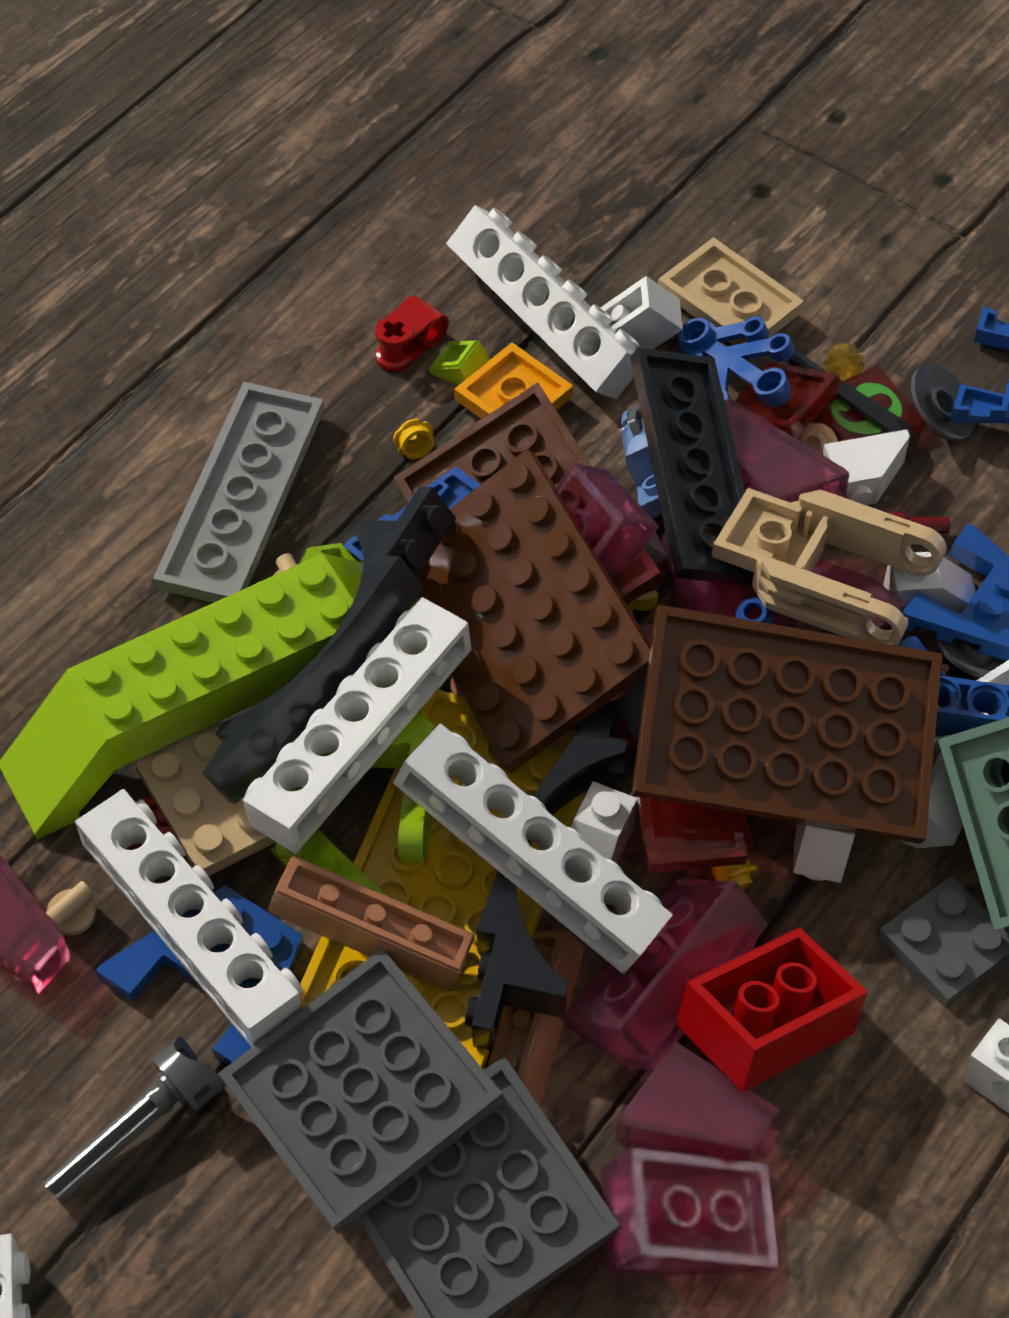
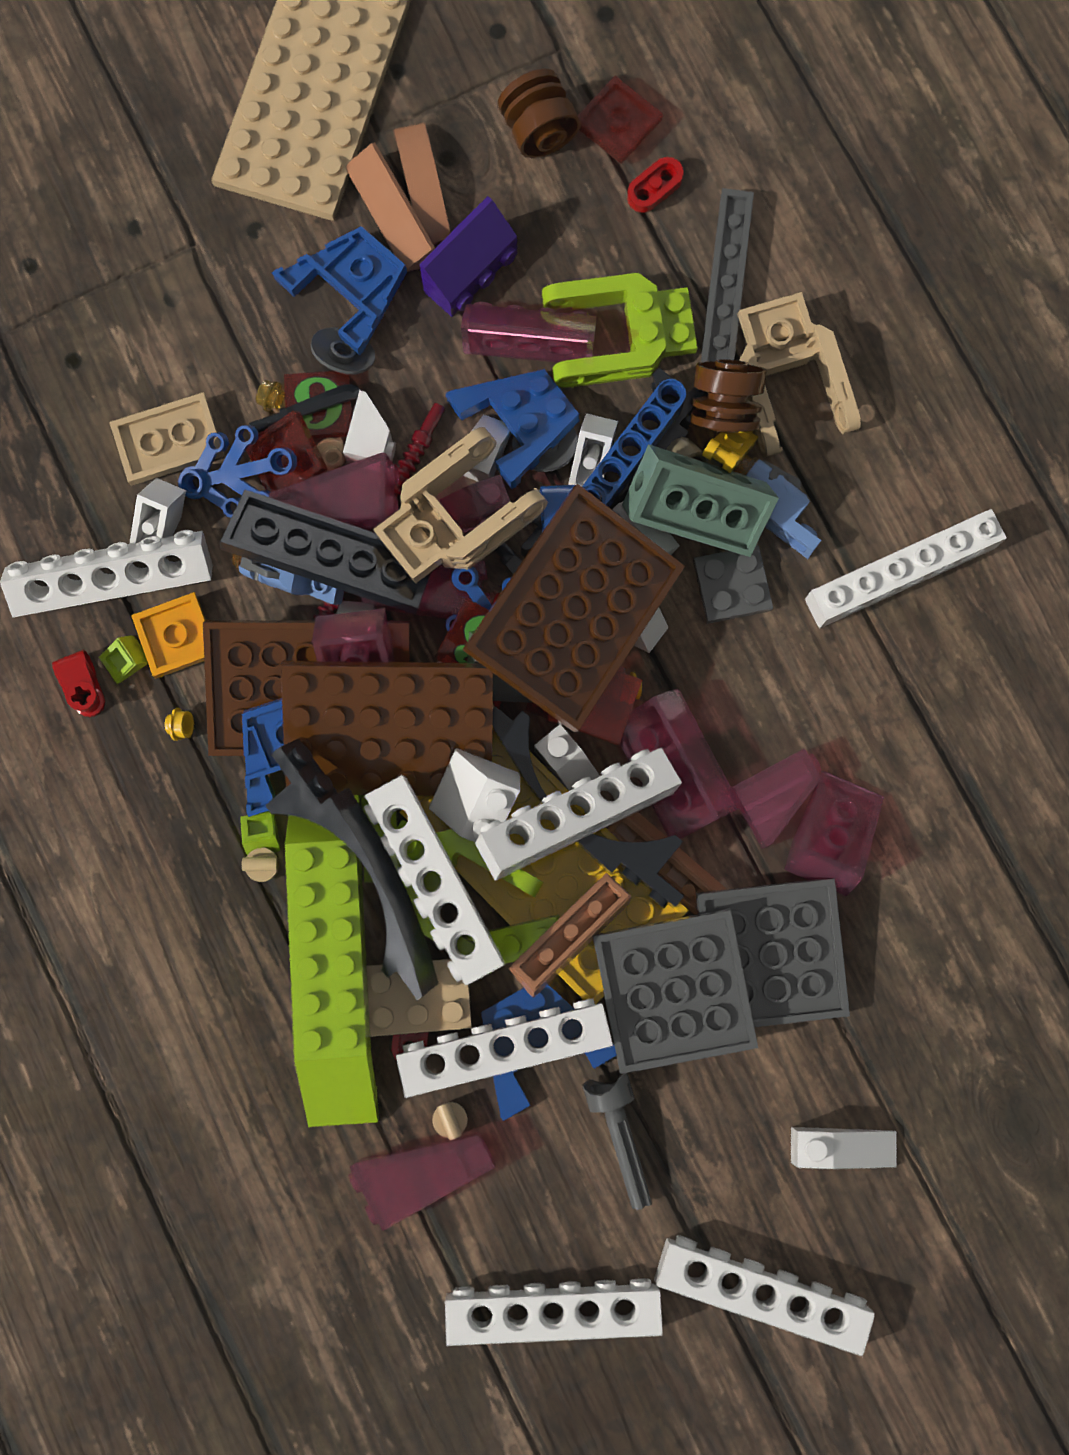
camera: 65 degrees left, 25 degrees up
light grey plate [153,382,324,603] -> none
red brick [676,927,868,1092] -> none
none -> white slope [429,748,520,842]

